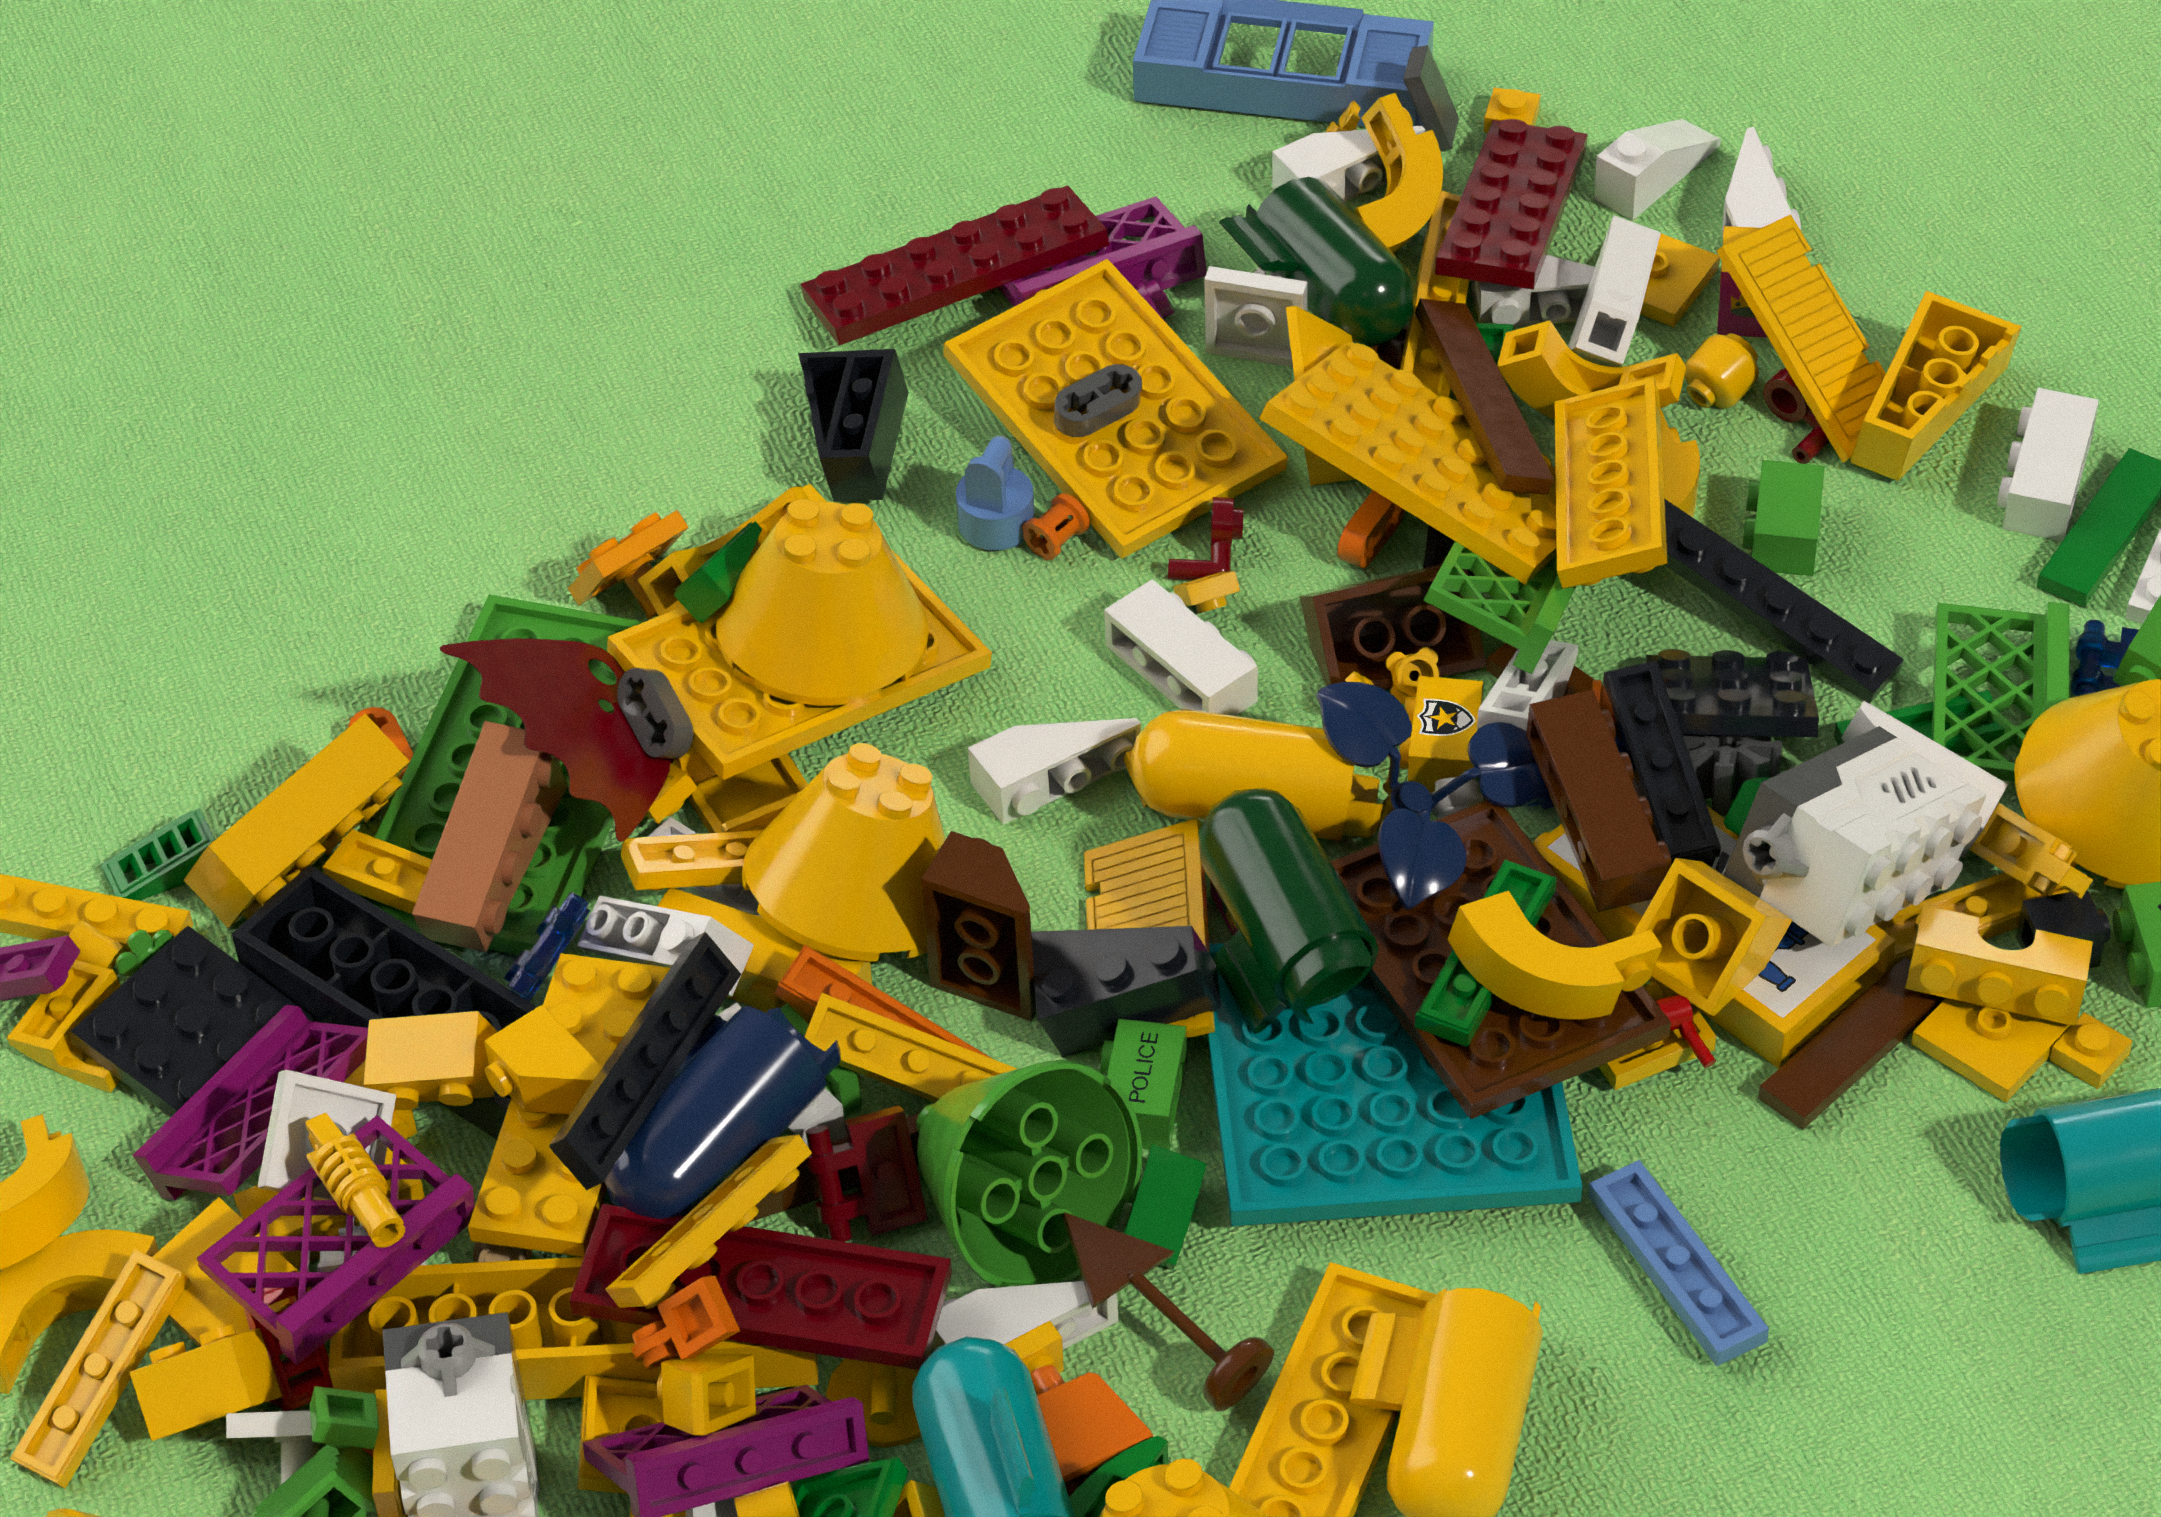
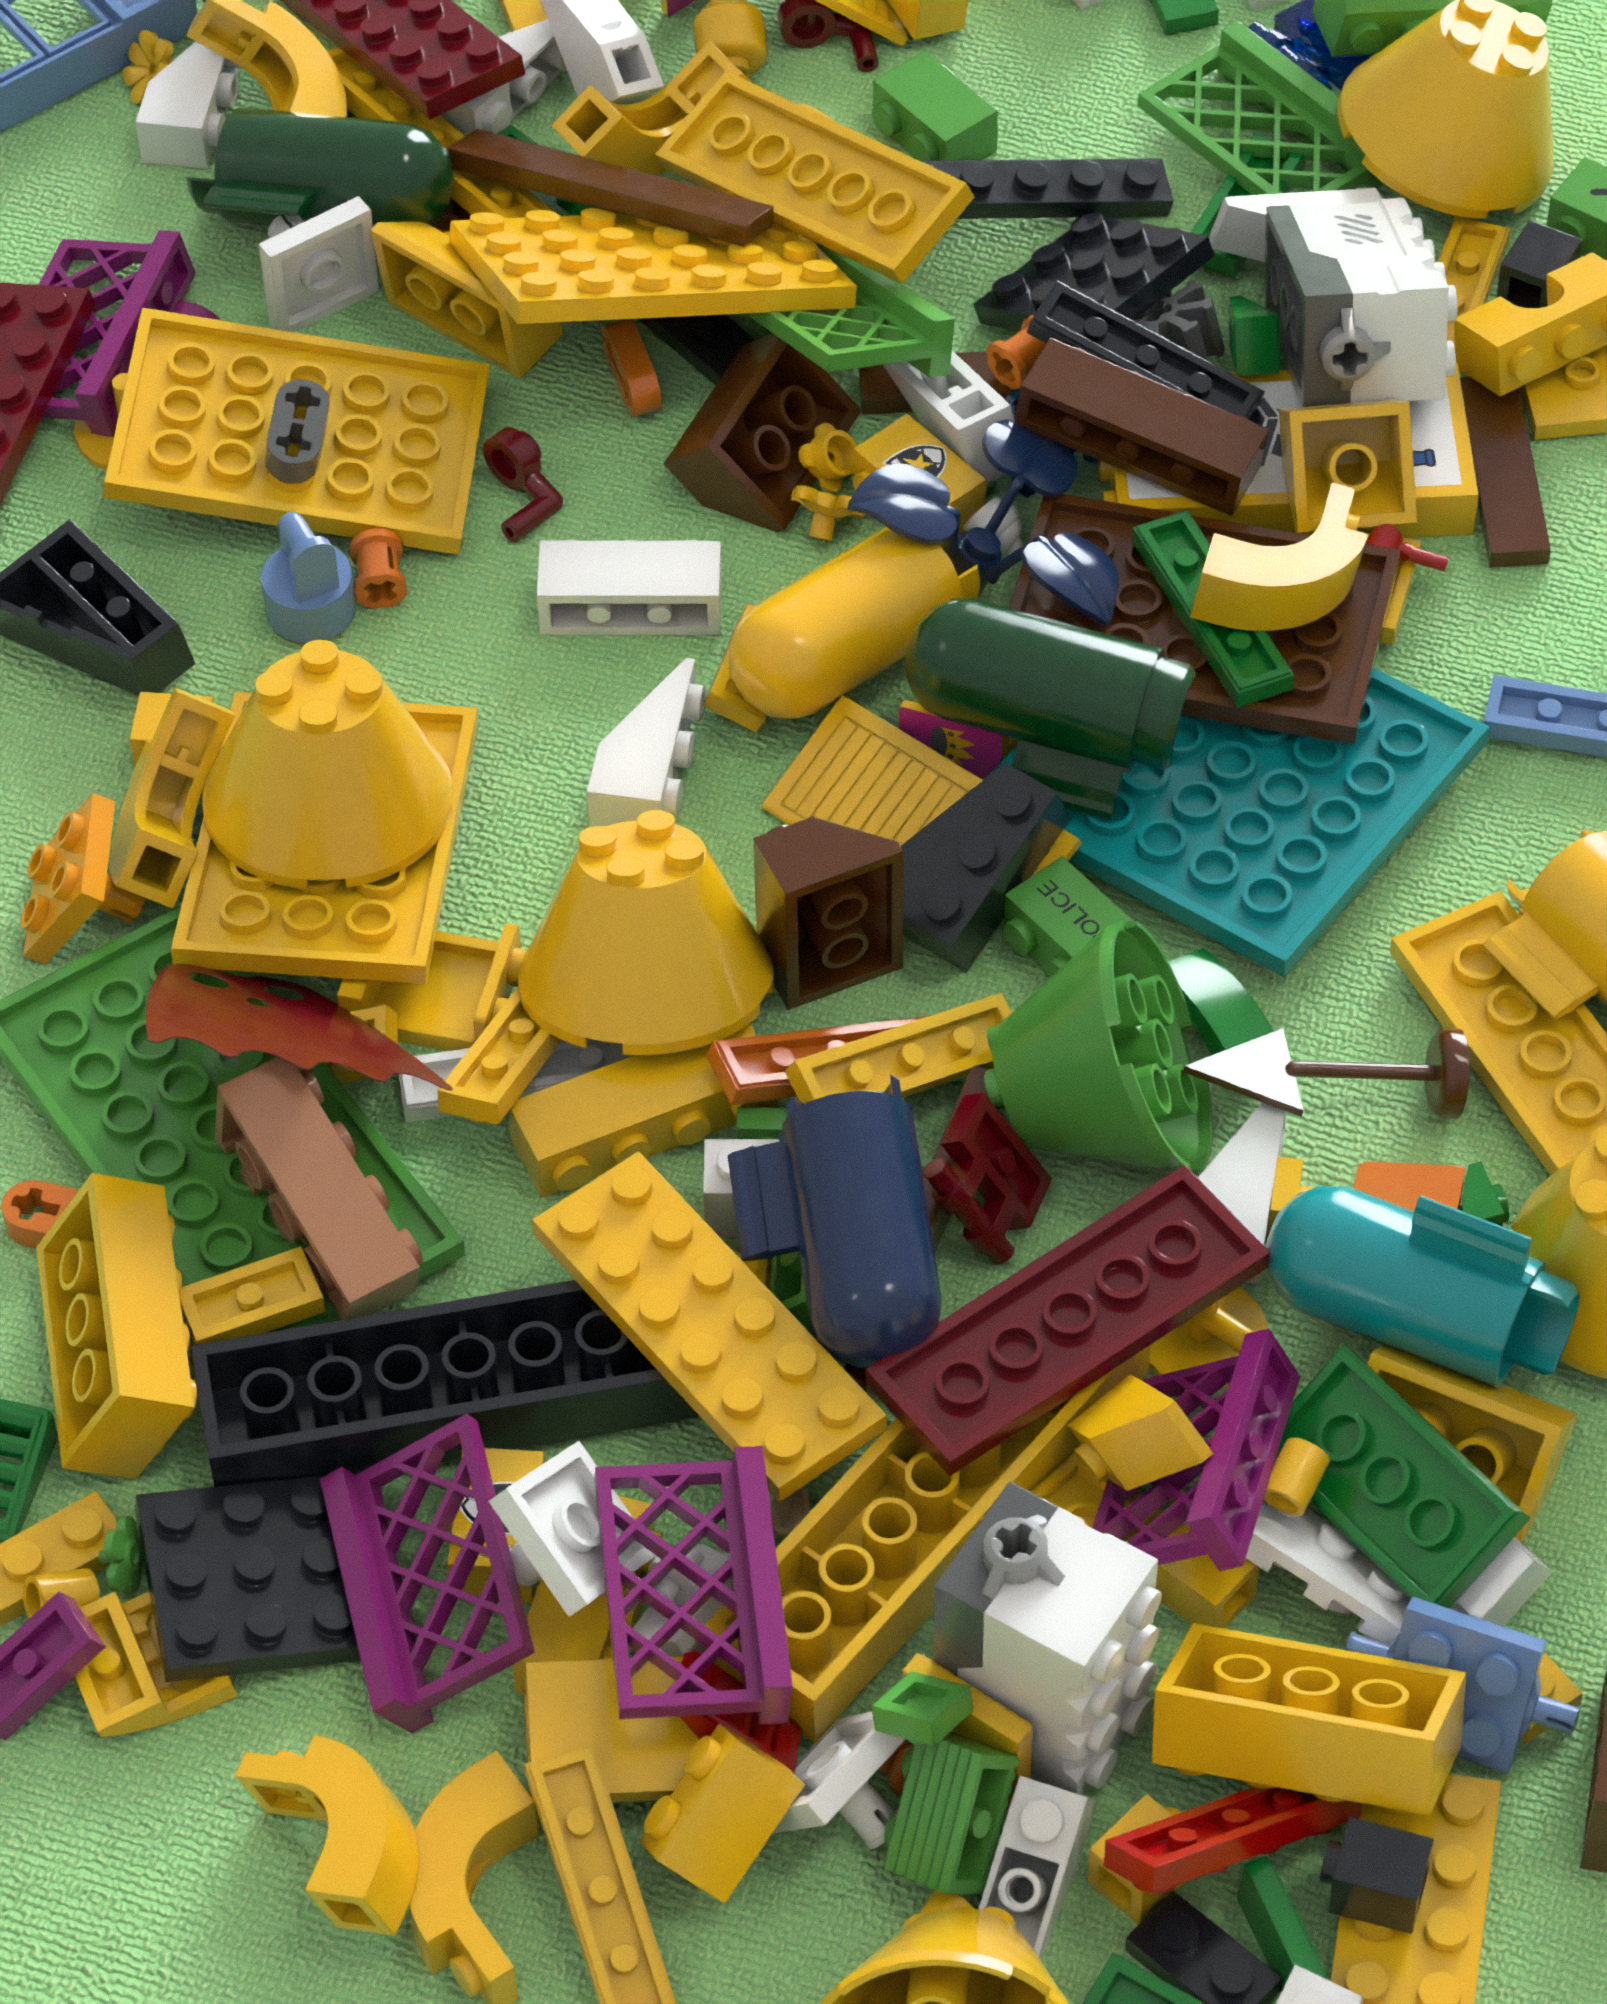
camera: 50 degrees left, 5 degrees up
yellow hinge [305,1113,405,1248] -> none
yellow brick [364,1011,498,1110] -> none
yellow slope [484,1005,602,1115] -> none
clear blue plate [503,892,590,1002] -> none
black plate [549,932,741,1190] -> none
white slope [577,896,754,996] -> none
yellow plate [606,1134,812,1309] -> none
dark grey beam [617,668,693,759] -> none
orange plate [631,1276,740,1370] -> none
green slope [674,521,762,622] -> none
yellow plate [1173,571,1241,613] -> none
yellow hinge [1969,803,2093,899] -> none

